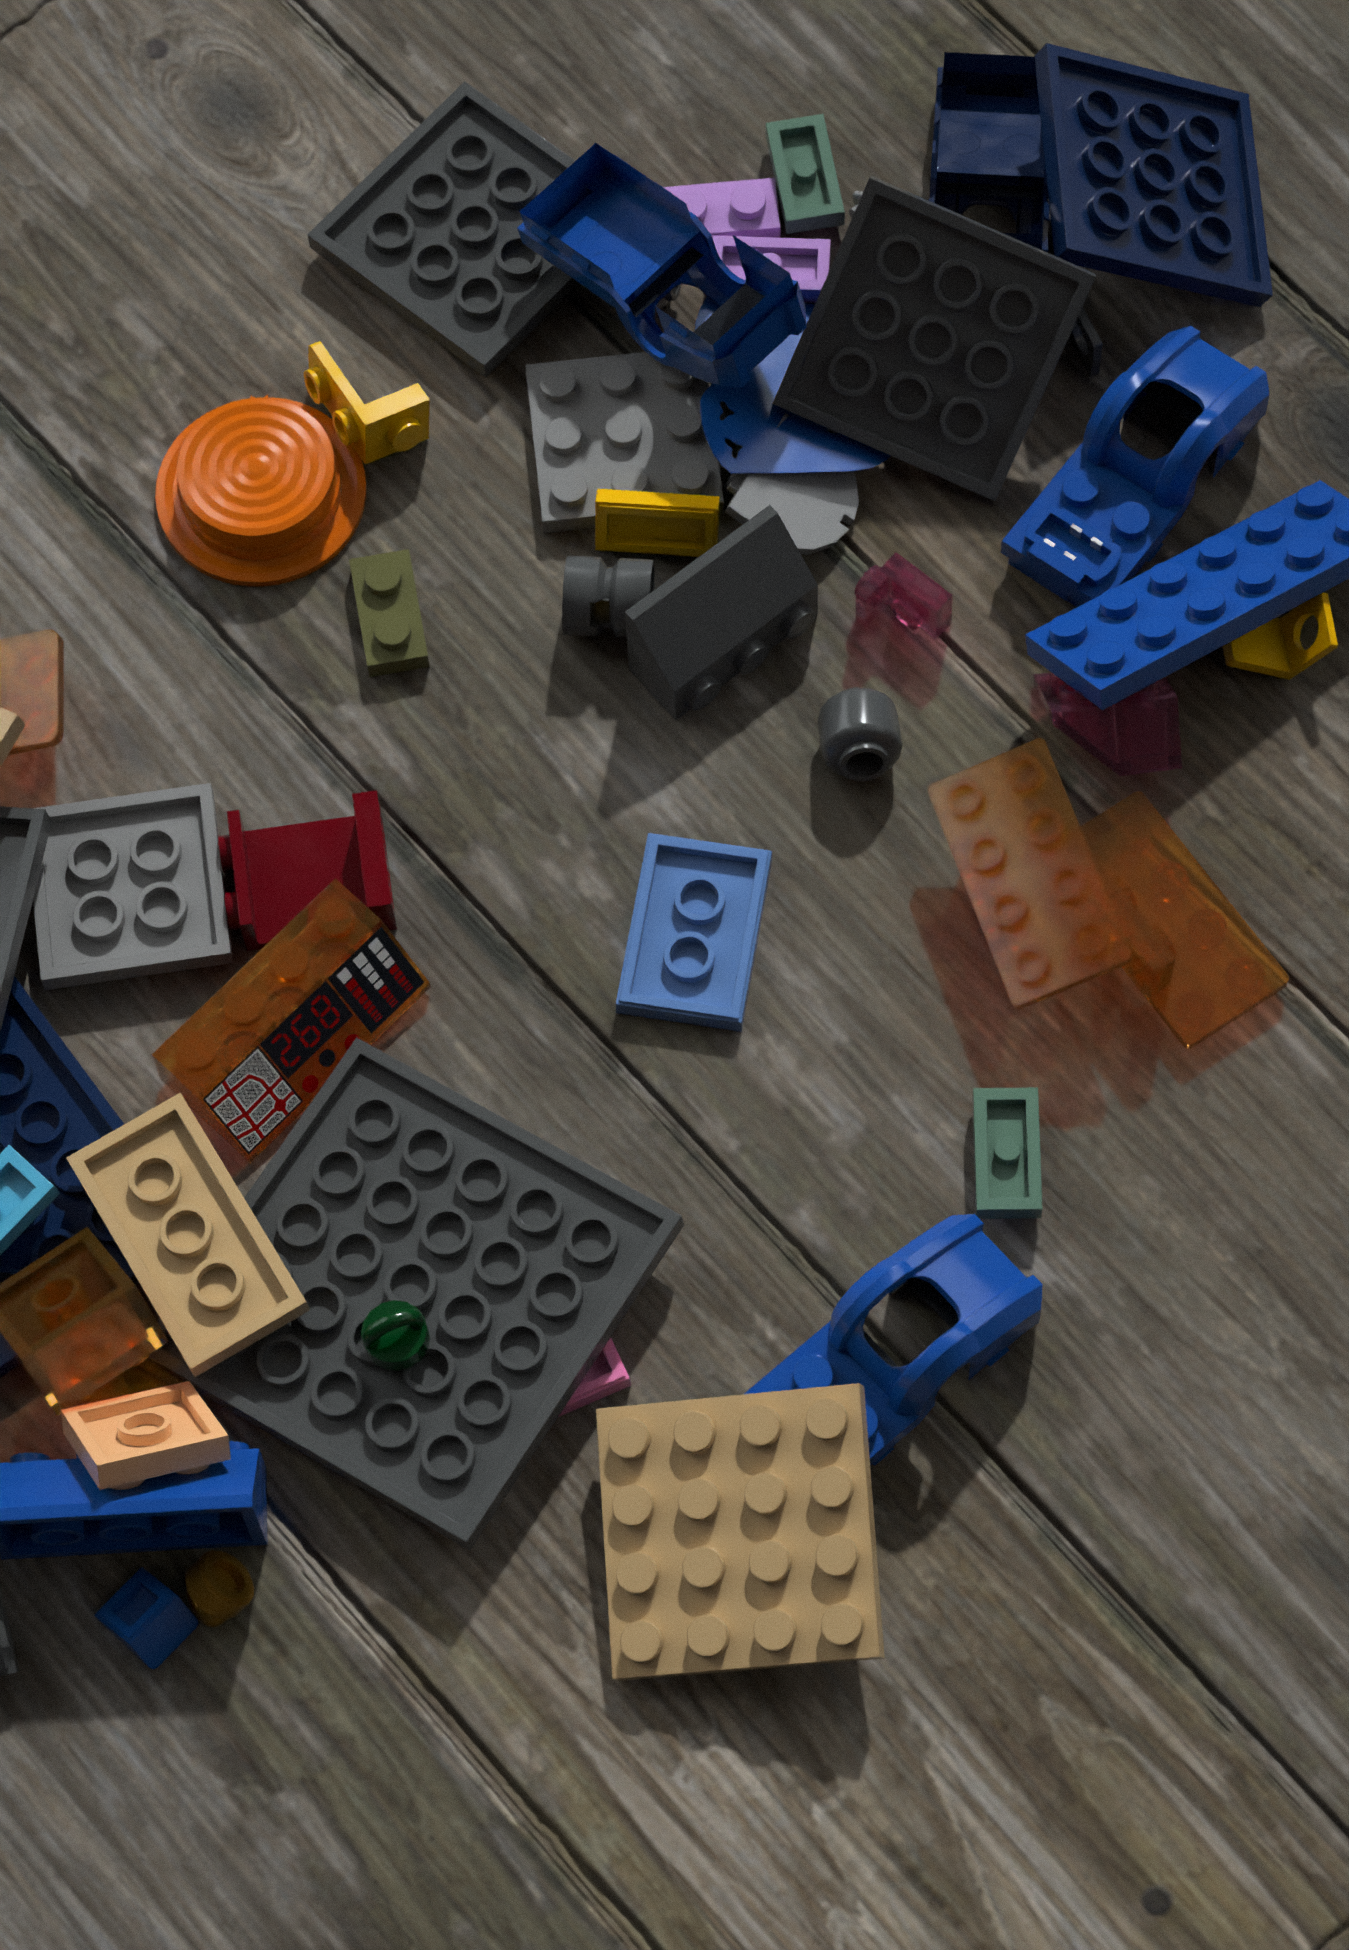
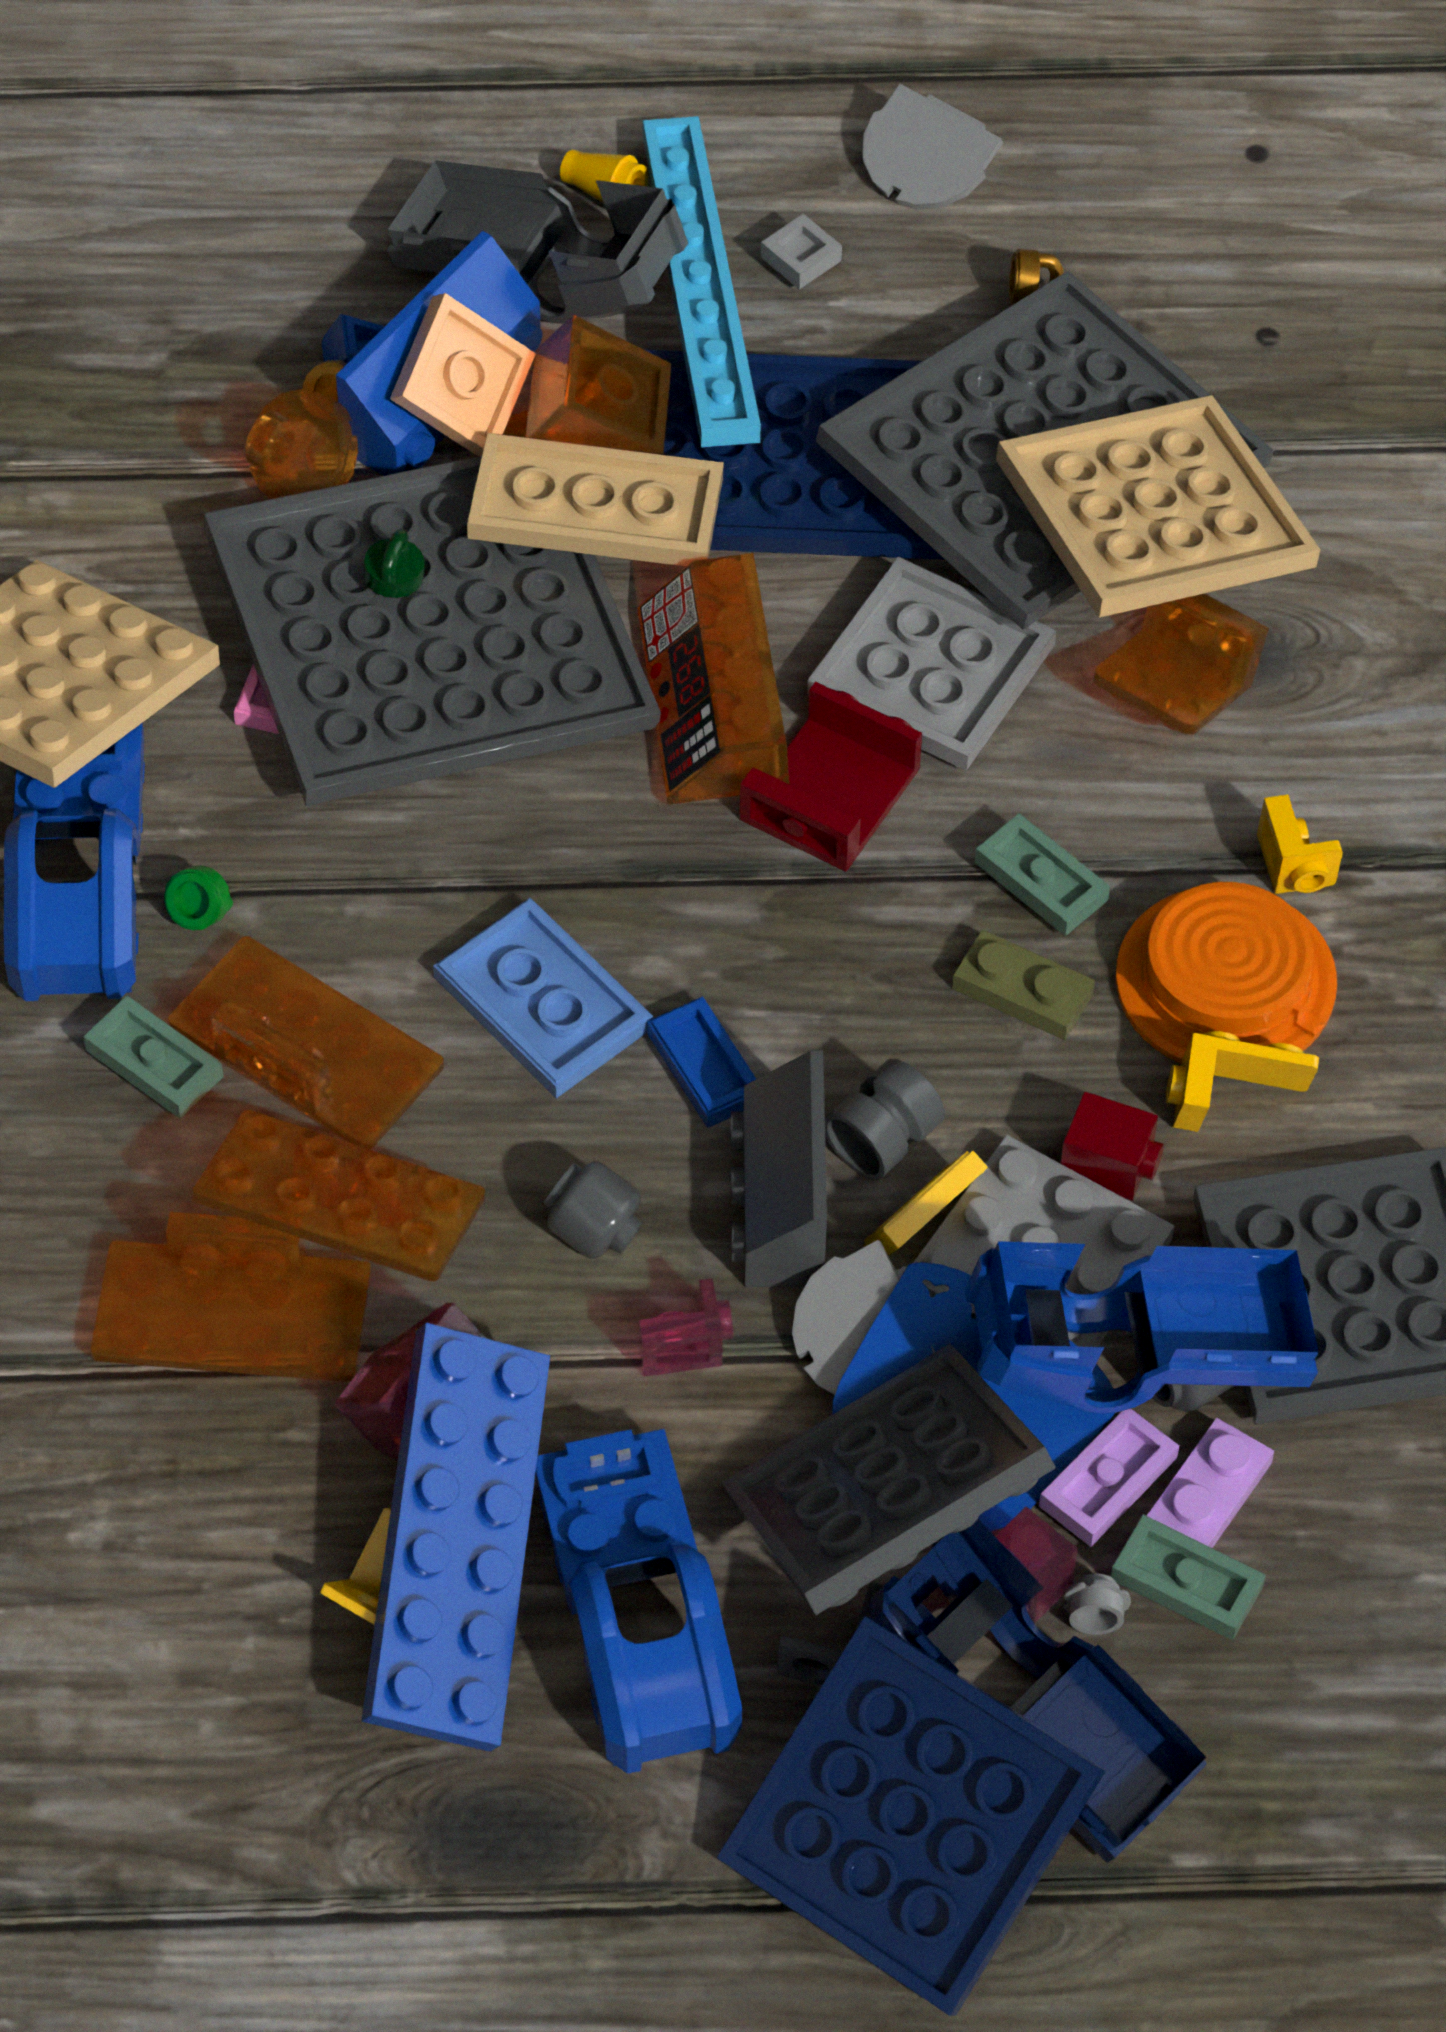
camera: 125 degrees right, 10 degrees down
none -> green tile [164,865,233,931]
none -> clear orange bracket [168,936,444,1152]
none -> clear orange tile [245,389,358,499]
none -> blue tile [647,996,756,1128]
none -> sand green plate [975,813,1110,937]
none -> dark red brick [1061,1091,1164,1201]
none -> yellow bracket [1257,794,1343,894]

